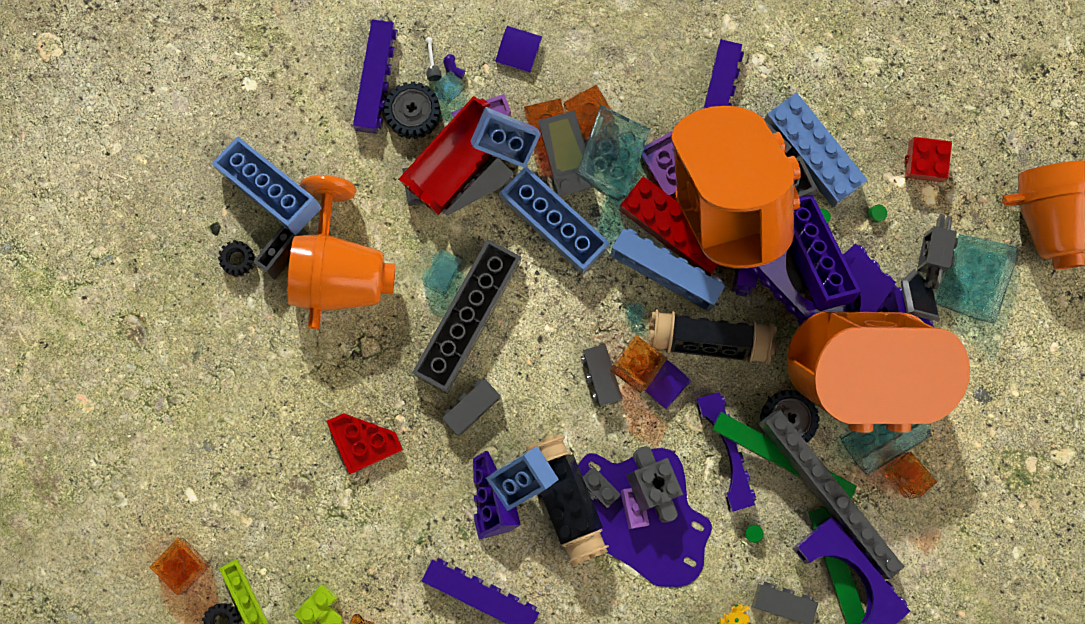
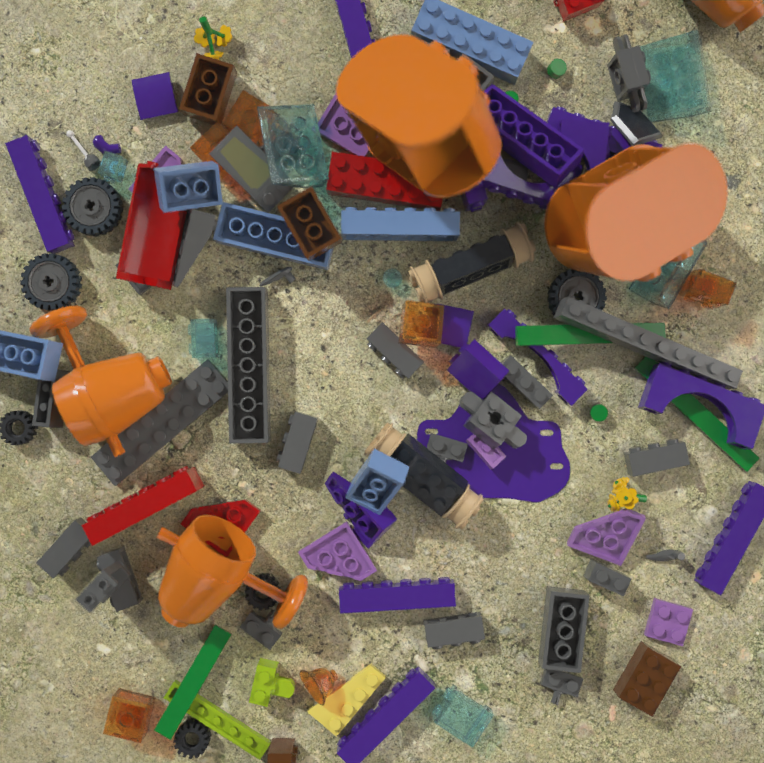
camera: 30 degrees left, 10 degrees up
none -> wheel [20,253,82,311]
none -> dark grey brick [36,517,91,578]
none -> dark grey panel [75,561,132,613]
none -> red brick [81,466,205,546]
none -> dark grey plate [91,359,228,486]
none -> dark grey brick [97,546,143,612]
none -> green tile [154,624,232,740]
none -> orange piece [156,515,308,629]
none -> reddish brown brick [179,53,237,127]
none -> yellow plant [194,16,232,60]
none -> dark grey plate [240,609,282,650]
none -> black tyre [244,573,281,611]
none -> dark grey bar [259,267,296,287]
none -> reddish brown brick [277,186,342,262]
none -> medium lavender plate [298,521,377,581]
none -> dark purple brick [447,339,509,399]
none -> dark grey brick [501,355,553,409]

